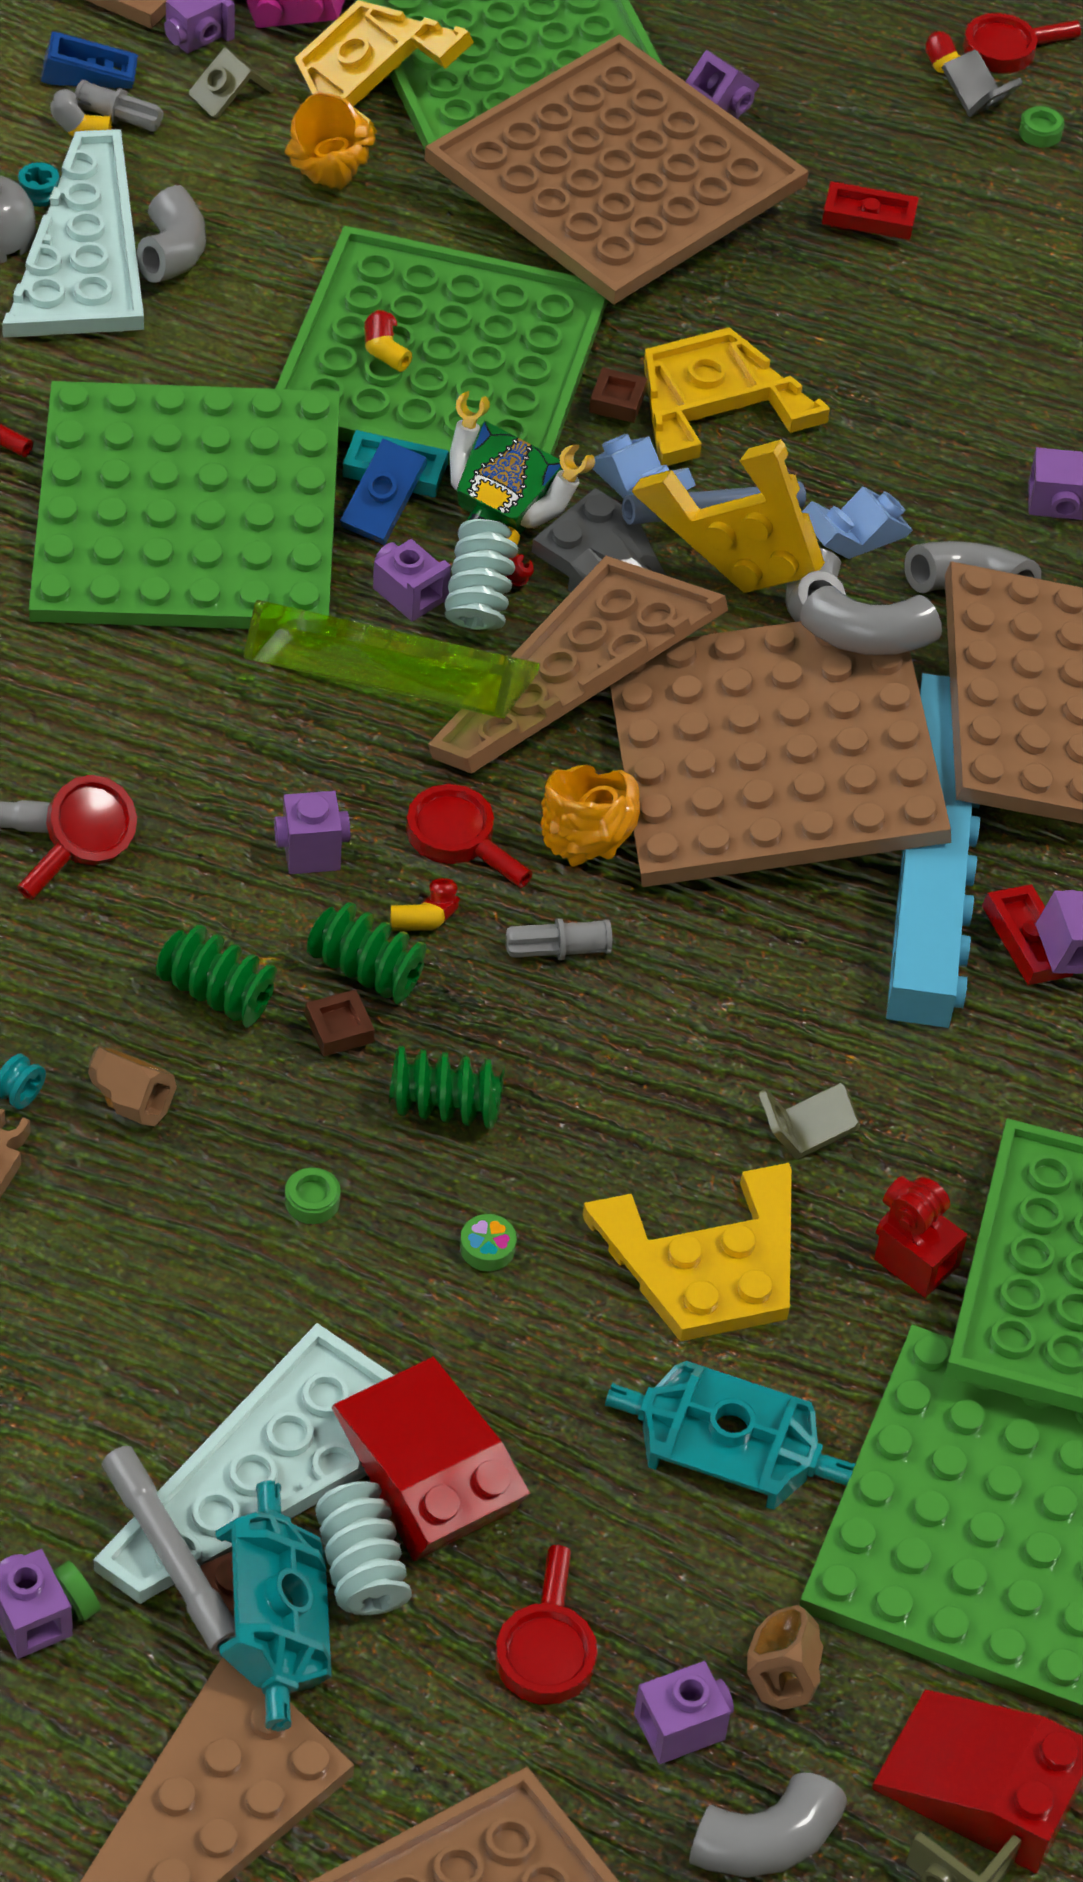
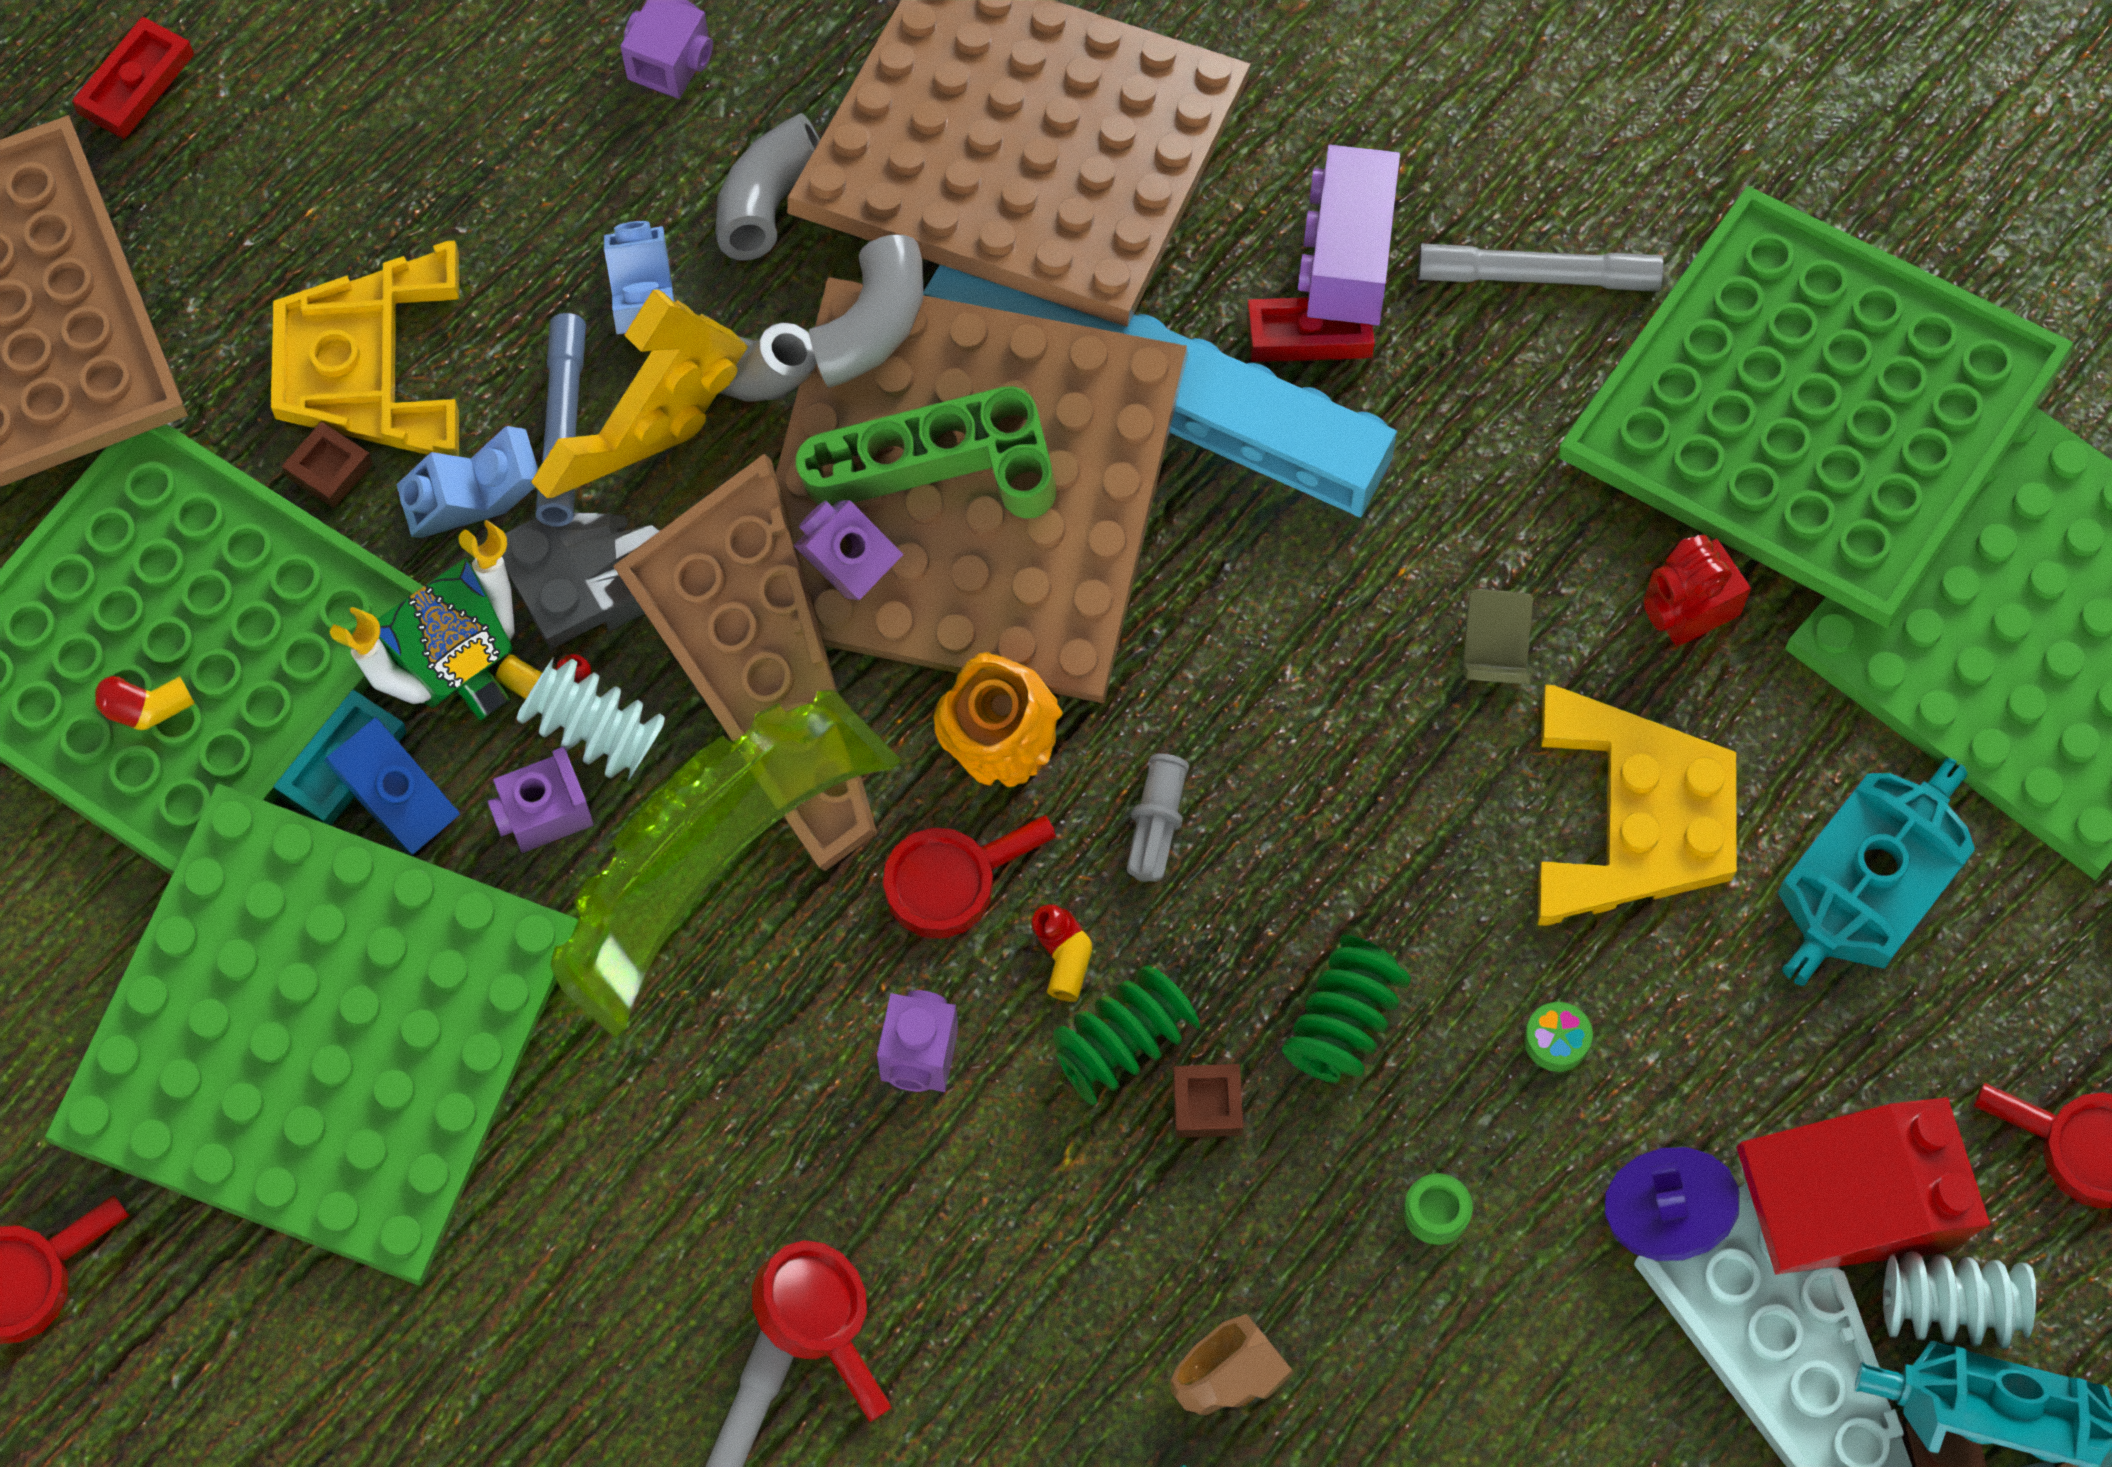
camera: 65 degrees left, 15 degrees up
green piece [156,924,277,1029] -> none
none -> medium lavender brick [793,500,903,600]
none -> bright green beam [796,386,1056,519]
none -> dark purple piece [1605,1147,1740,1261]

